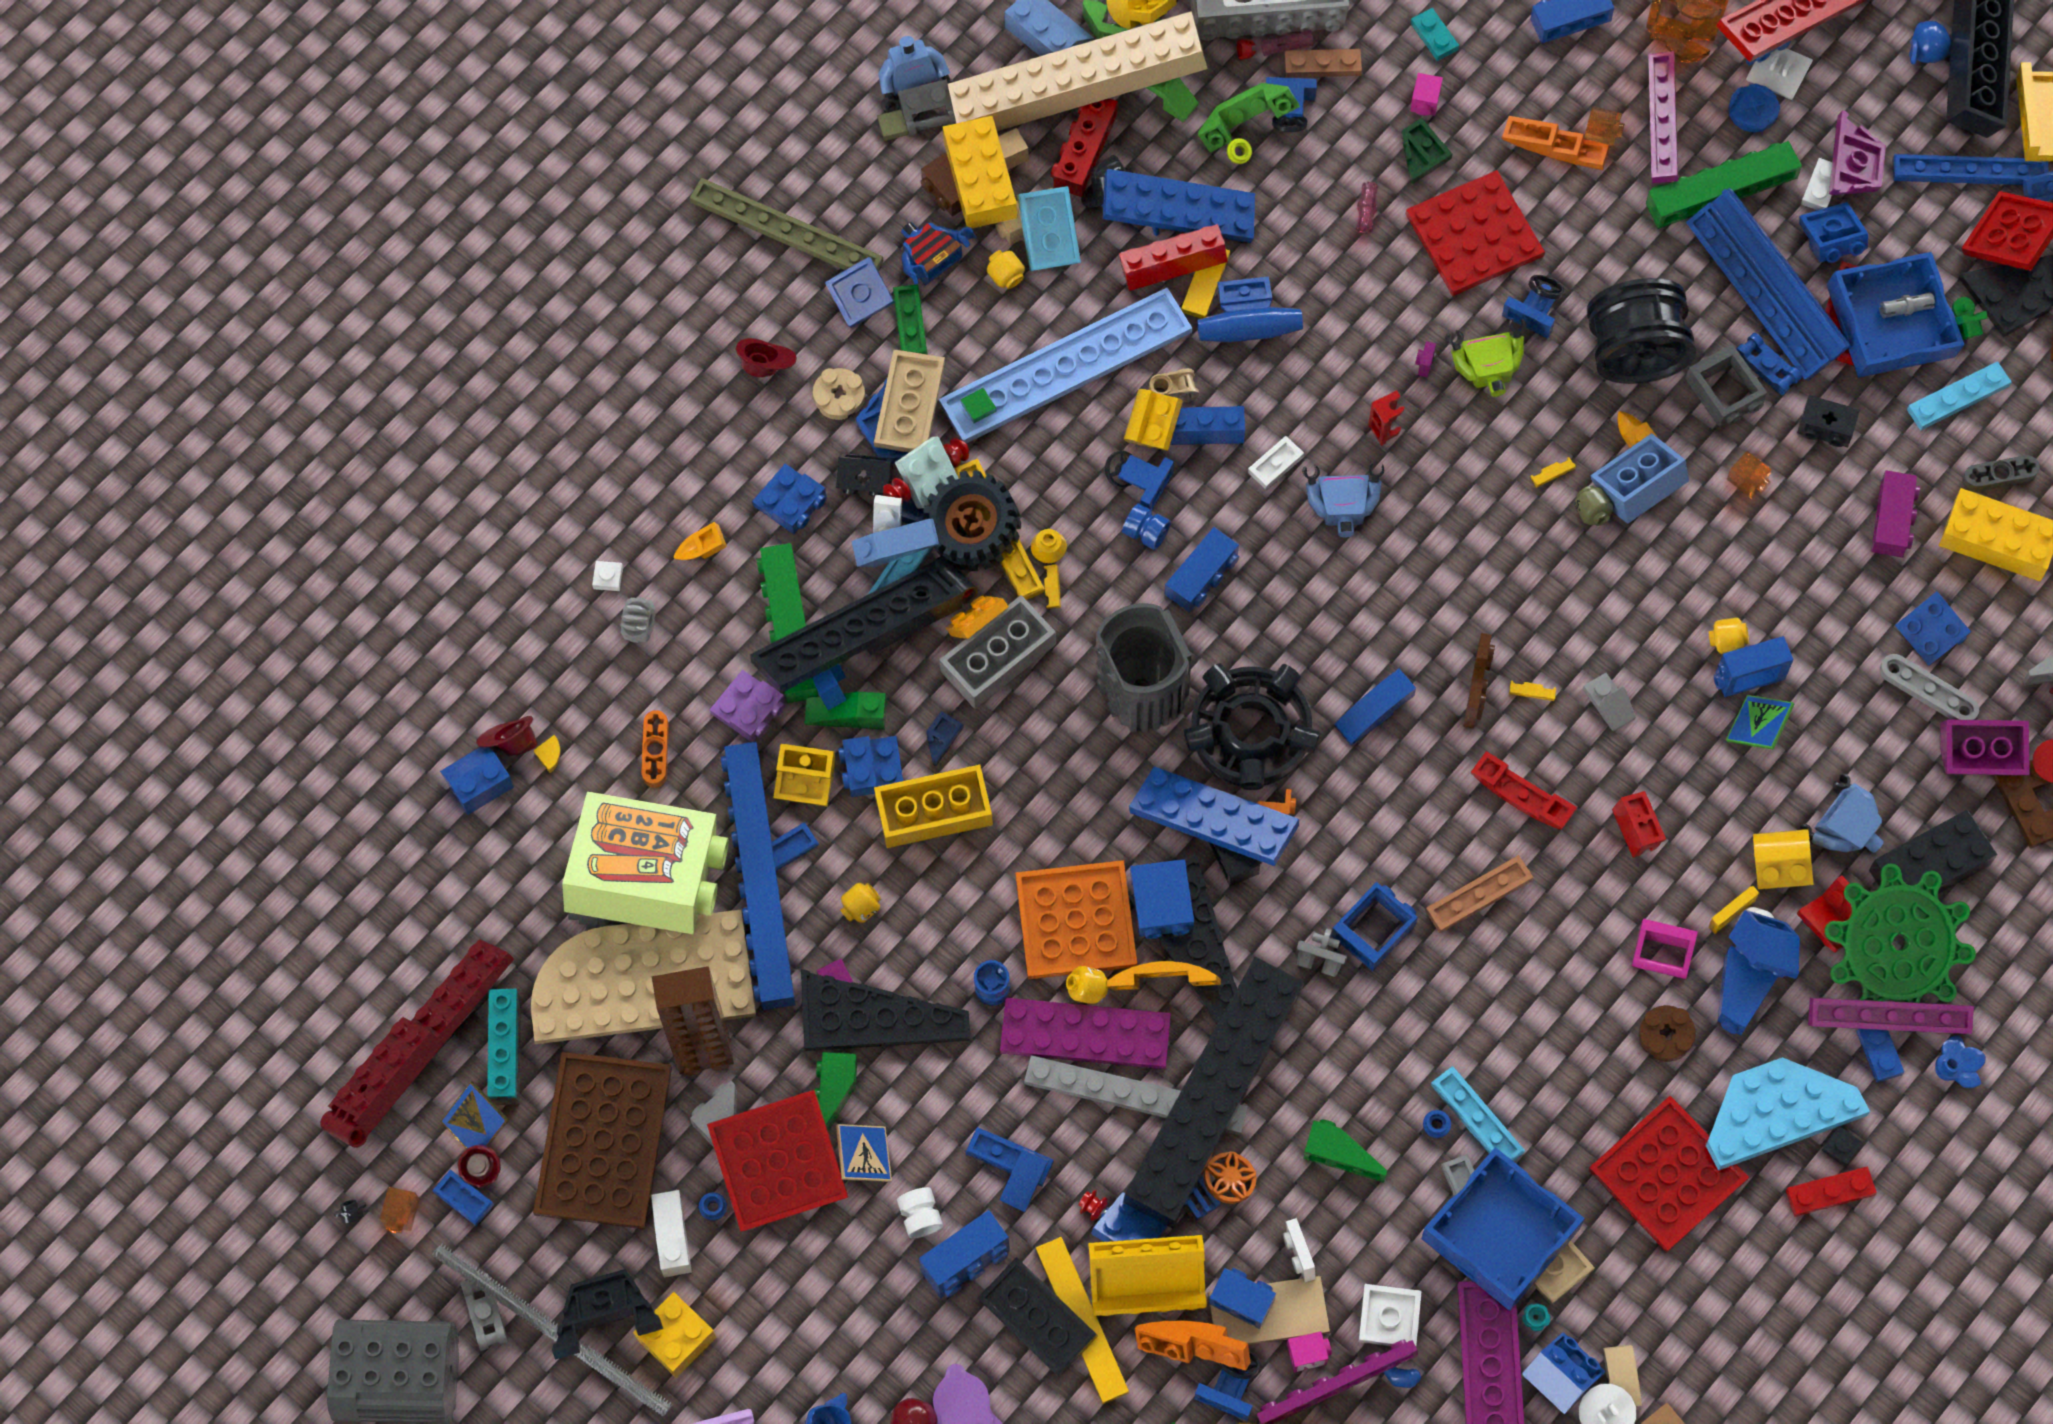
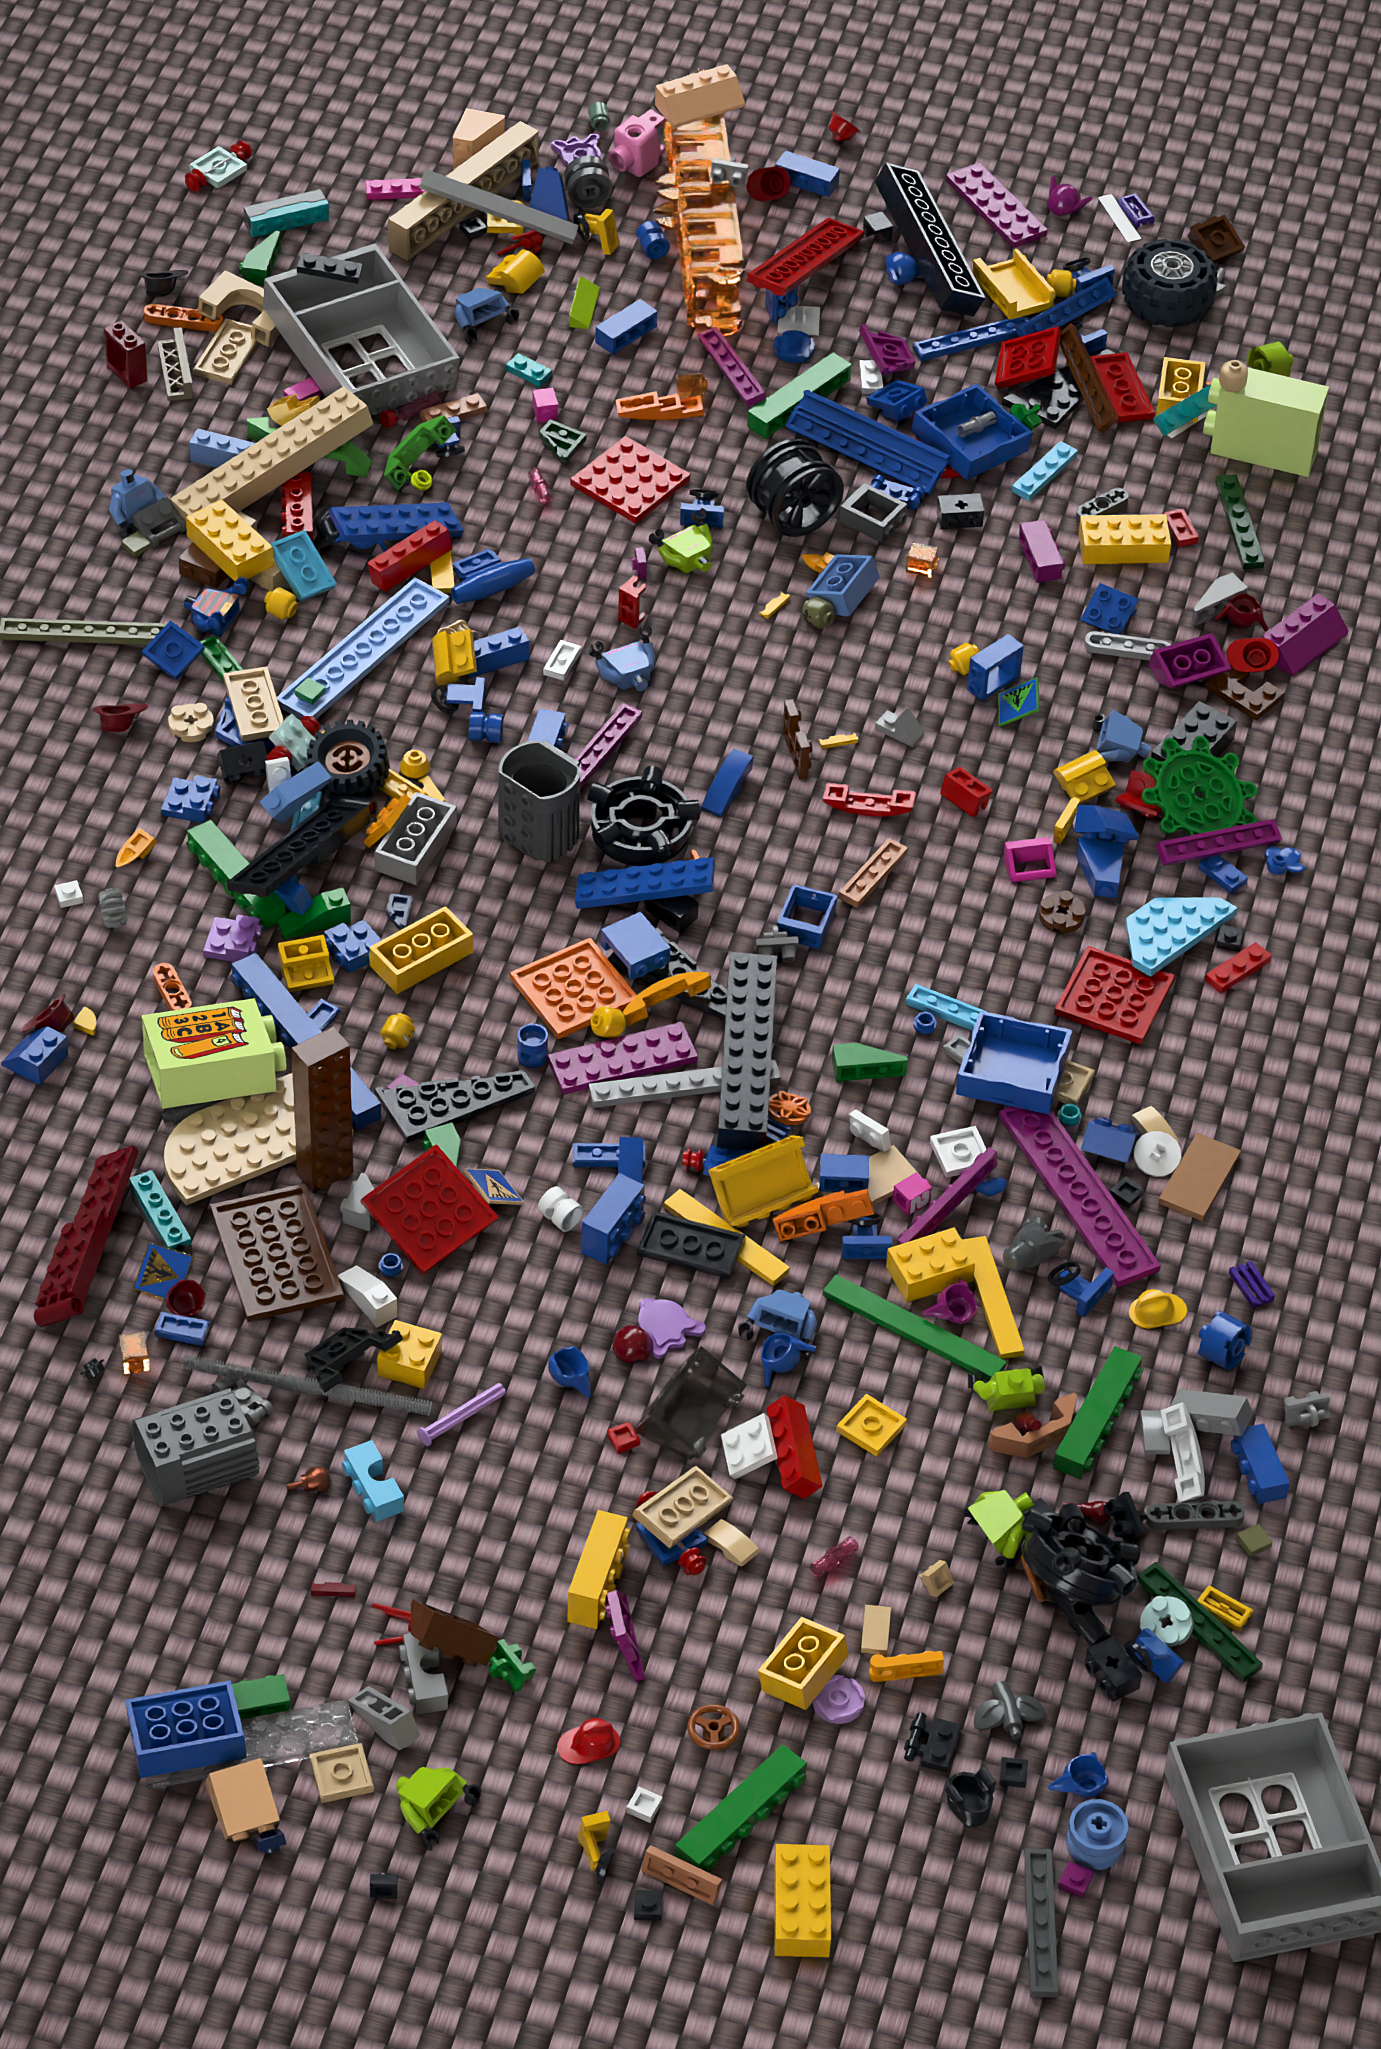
camera: 30 degrees left, 20 degrees down
none -> plate [575,703,642,789]

